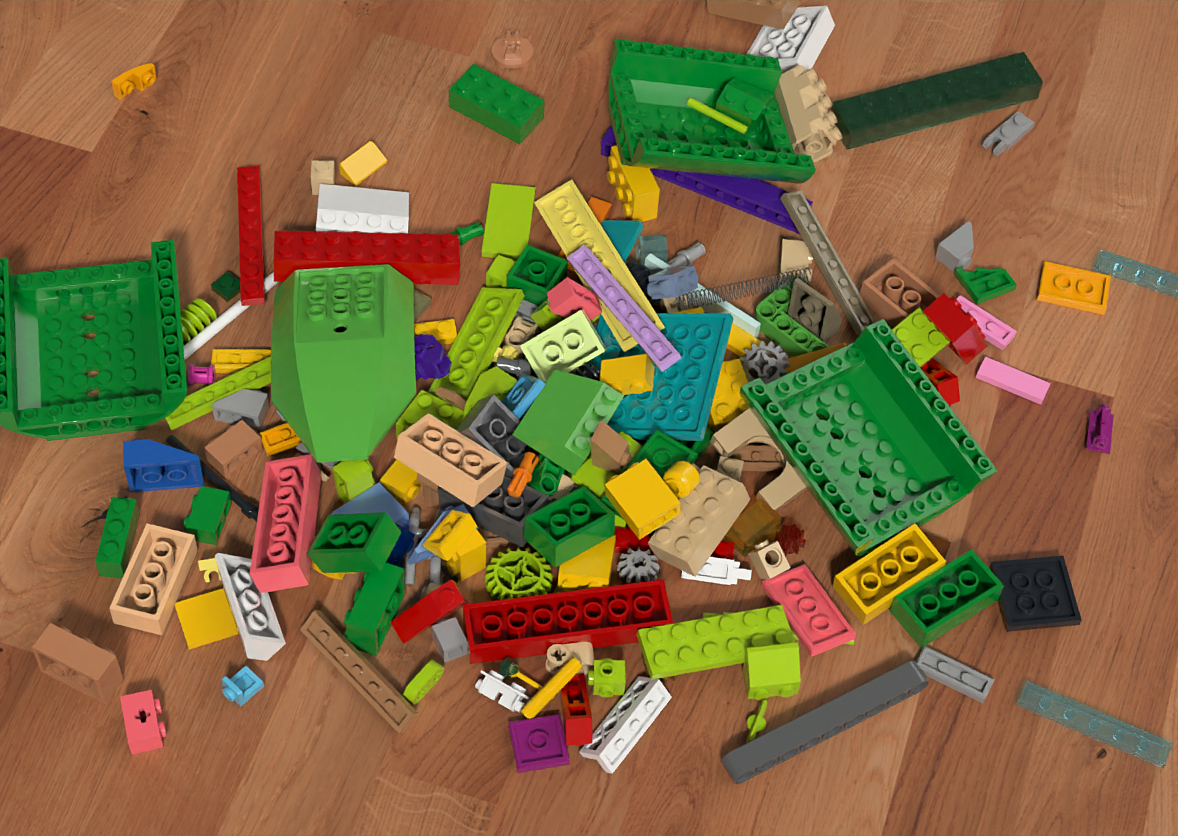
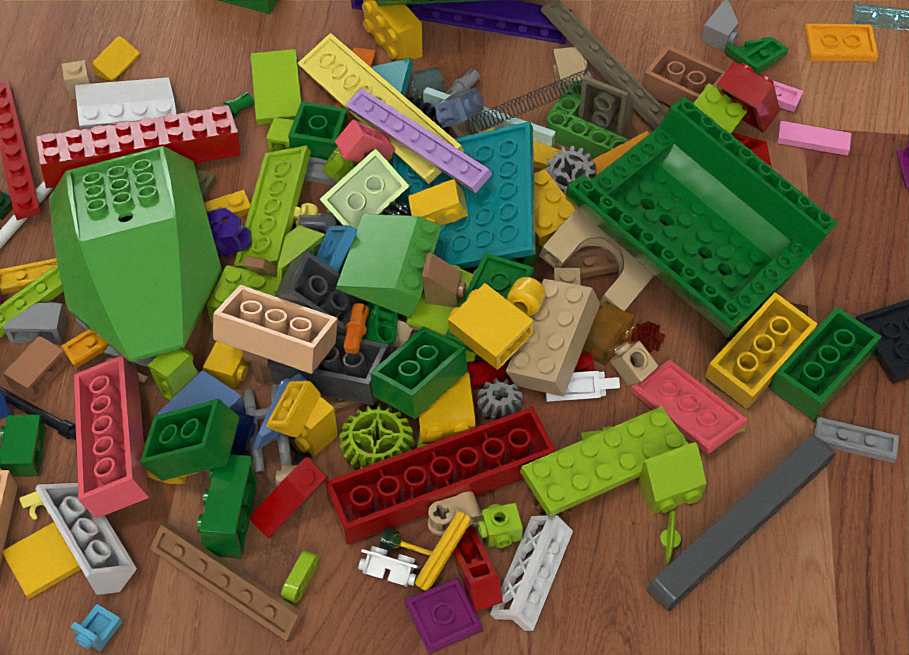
camera: 10 degrees left, 0 degrees up
light grey brick [432,617,468,663] -> none
tan piece [505,316,541,359] -> none

